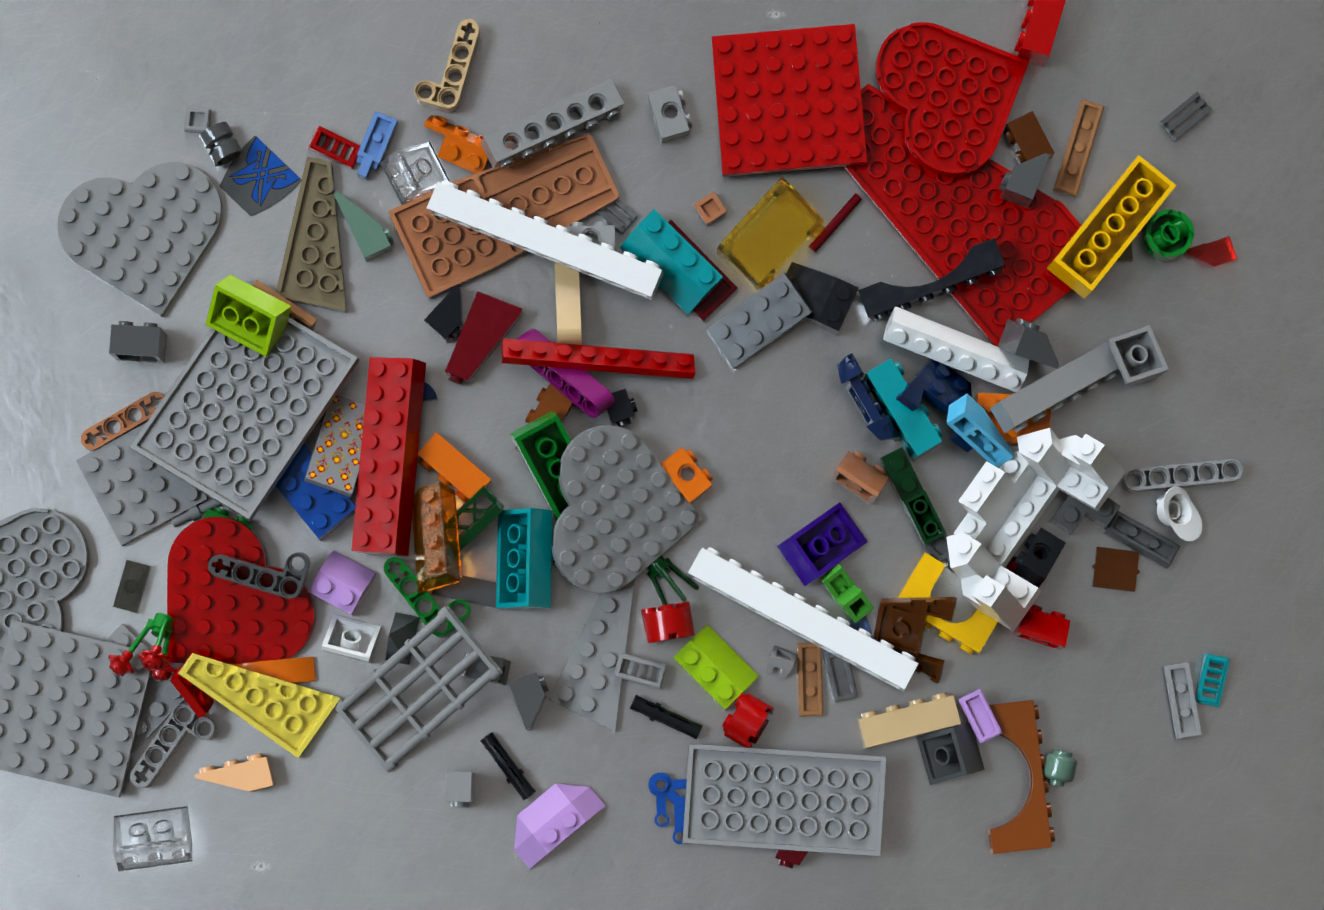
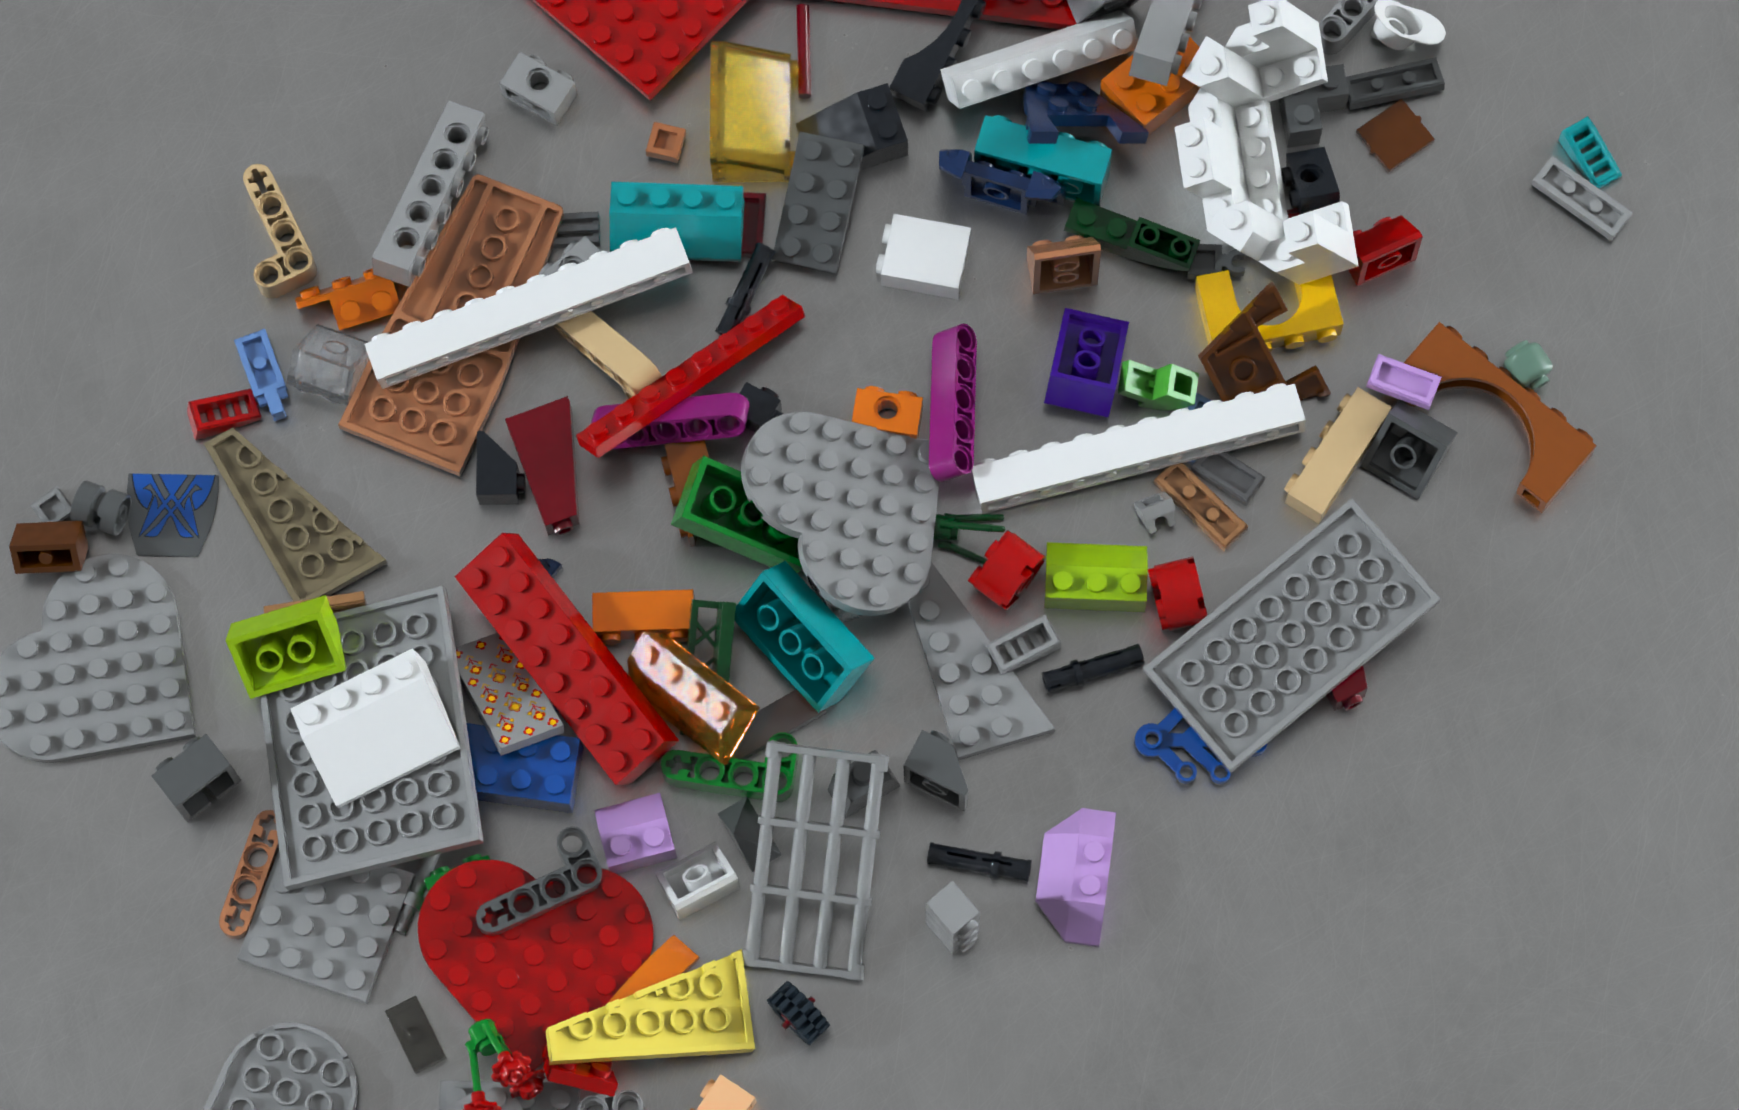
camera: 35 degrees left, 10 degrees down
sand green slope [333,191,393,262] -> none
medium azure slope [946,394,1014,467] -> none
none -> reddish brown brick [9,520,89,574]
none -> white slope [291,648,461,808]
none -> black pin [715,243,776,335]
none -> black wheel [767,981,830,1045]
none -> white brick [876,214,971,300]
none -> magenta beam [929,323,977,482]

